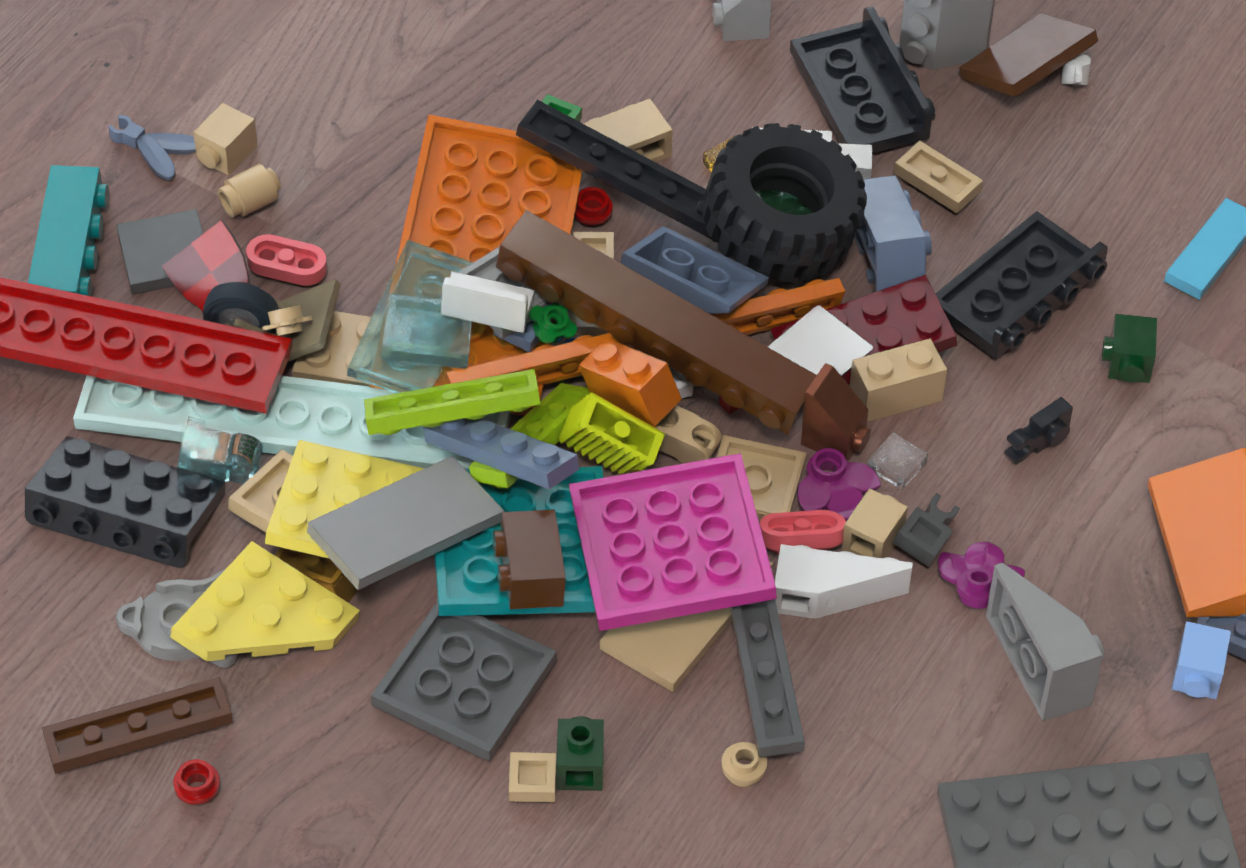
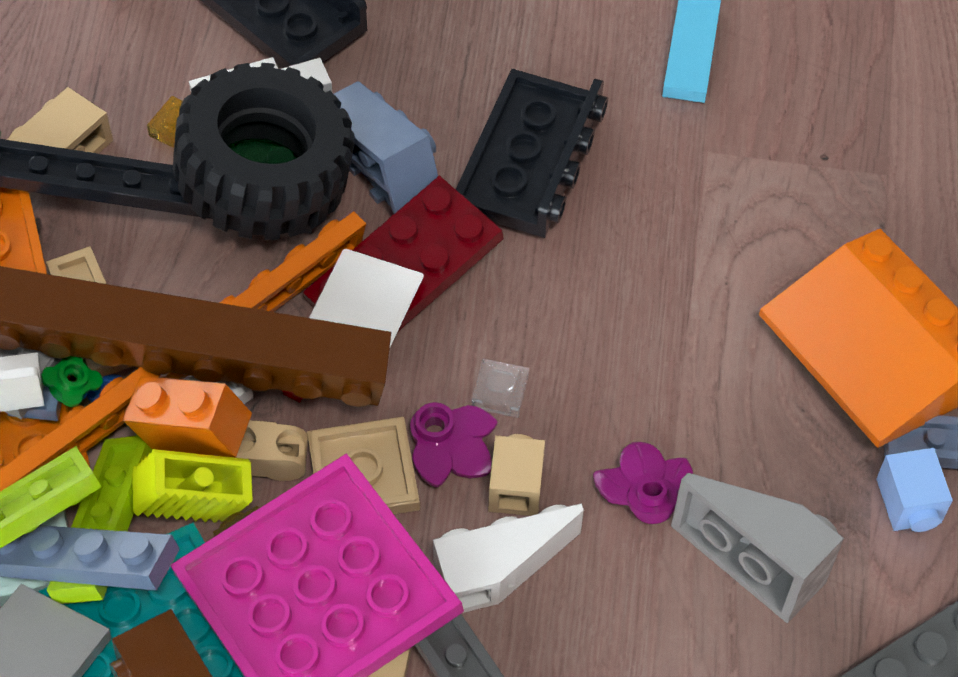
camera: 25 degrees left, 5 degrees up
red plate [574,187,613,225] -> none
sand blue slope [620,226,769,313] -> none
coral plate [760,510,846,554] -> none
copper slope [801,363,871,461] -> none
tan brick [849,338,947,422] -> none
dark grey plate [892,493,960,567] -> none
tan plate [894,141,983,213] -> none
black plate [1004,397,1073,464] -> none
dark green brick [1101,314,1157,383] -> none

